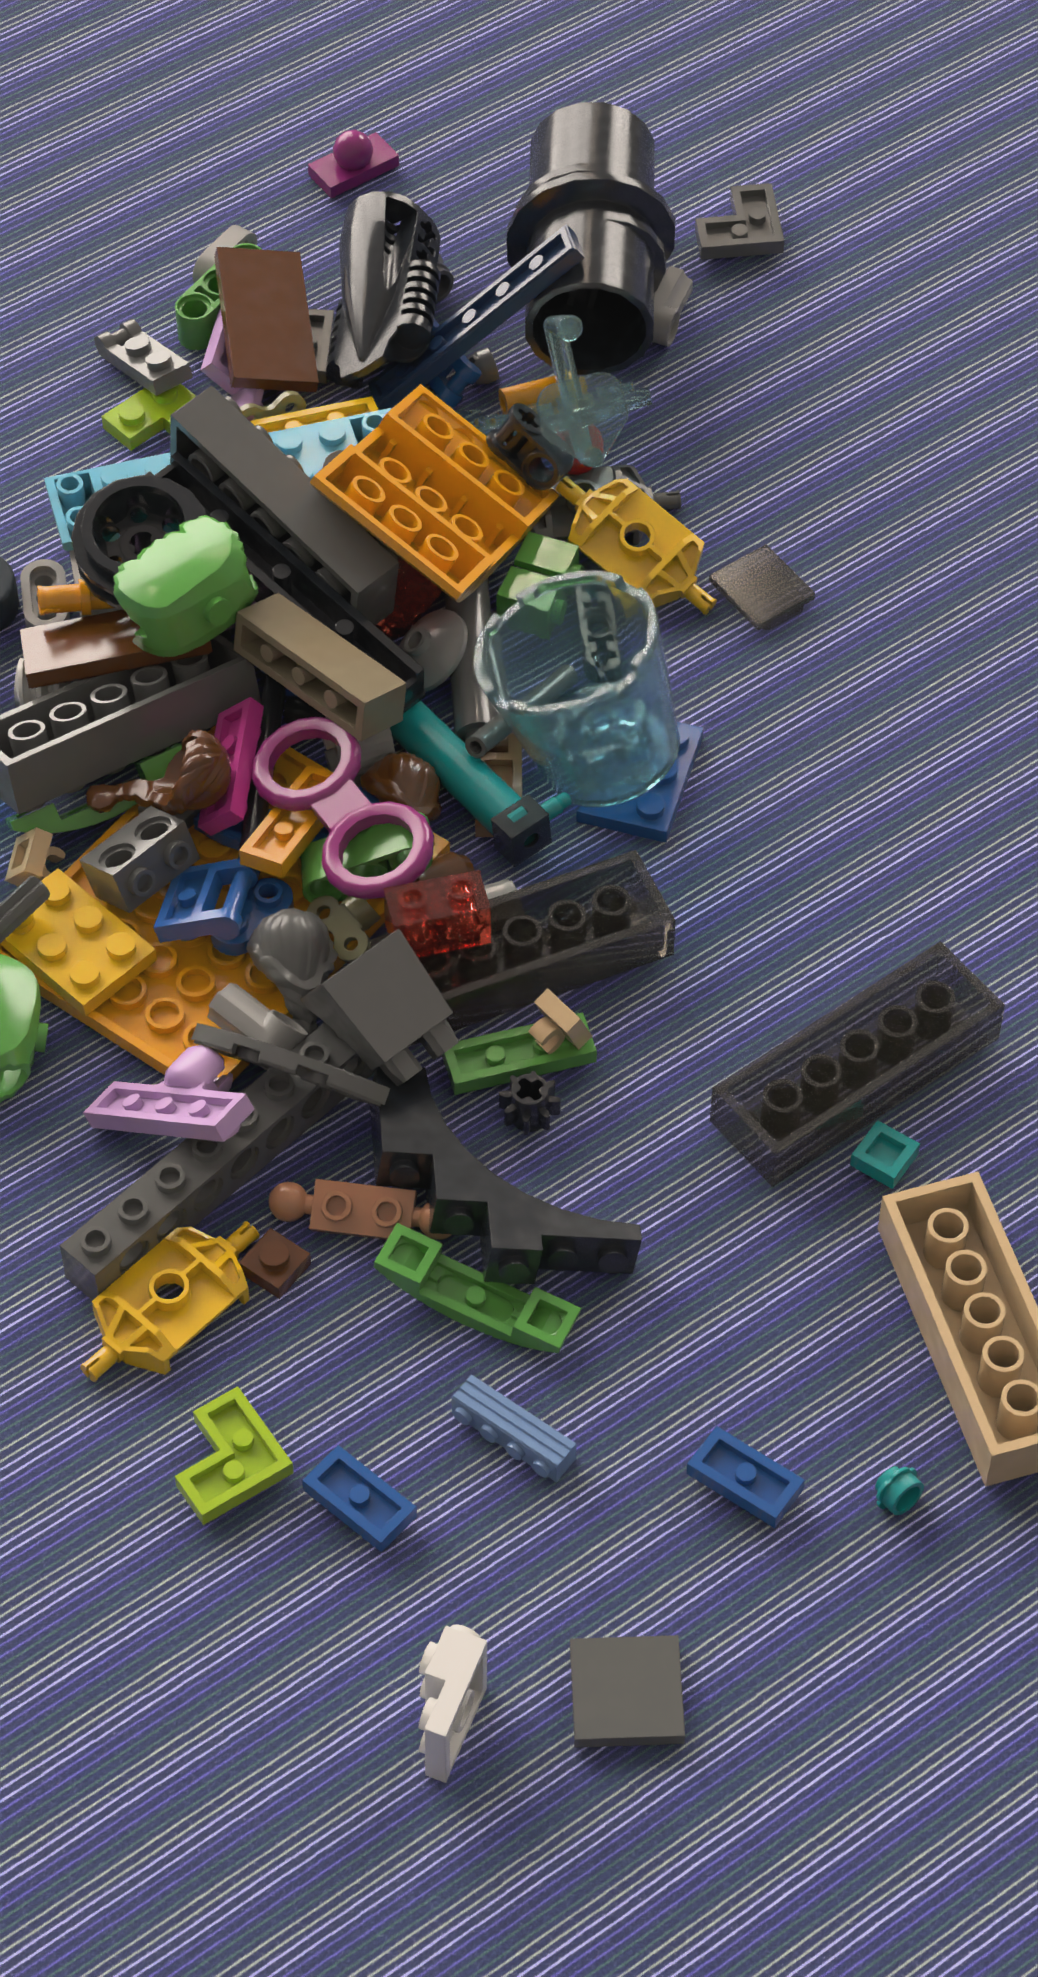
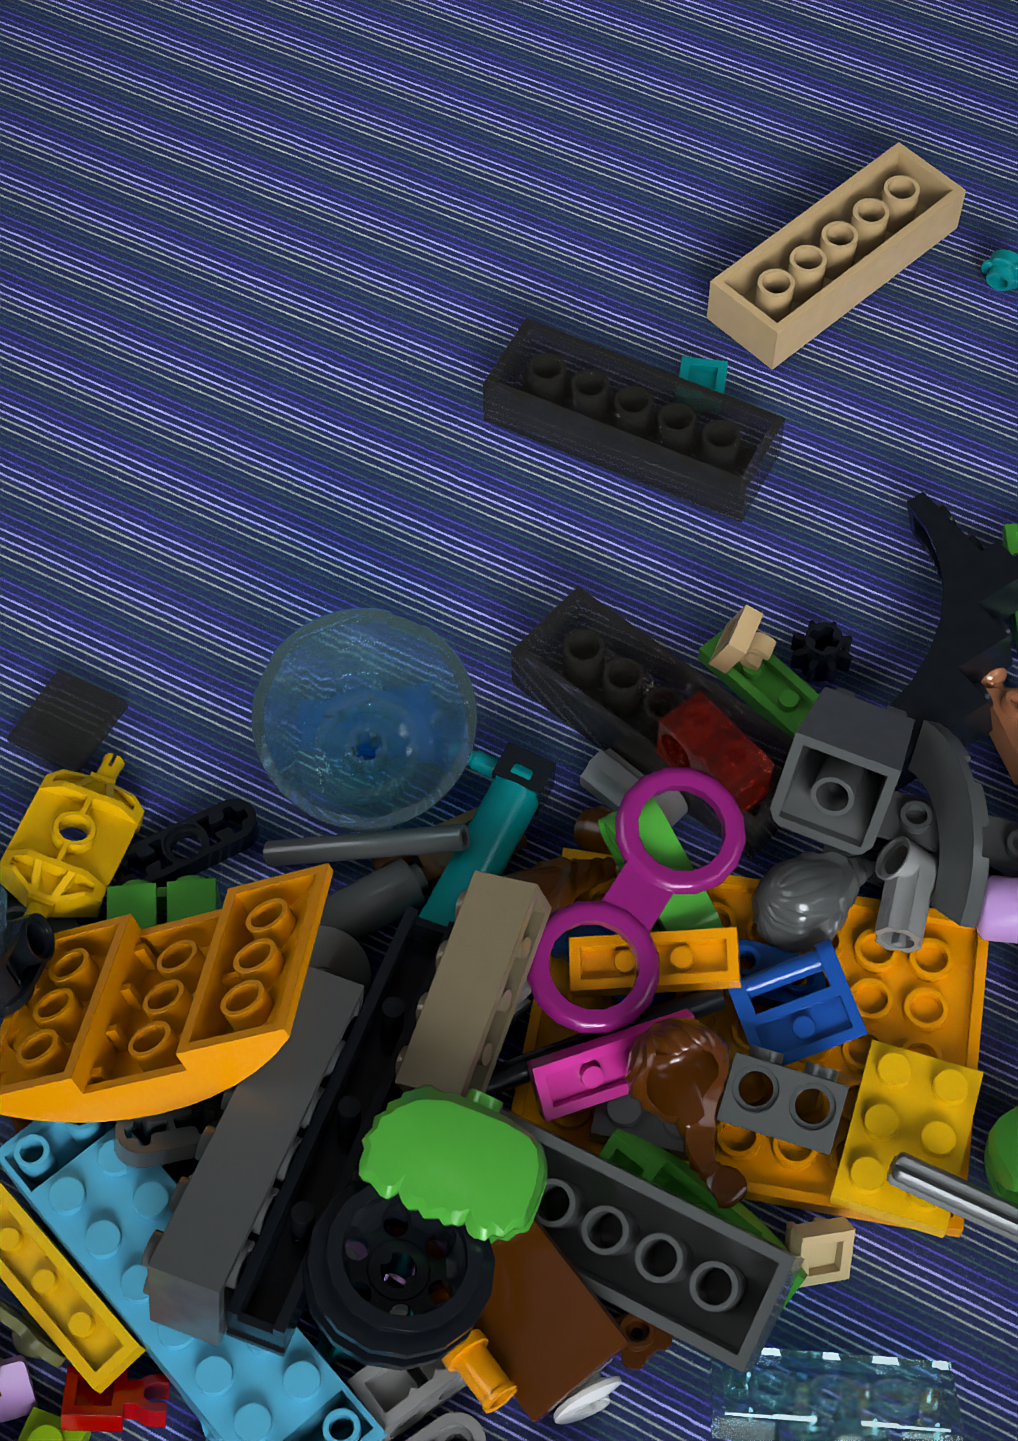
camera: 115 degrees left, 5 degrees up
olive piece [307,895,381,964] -> none

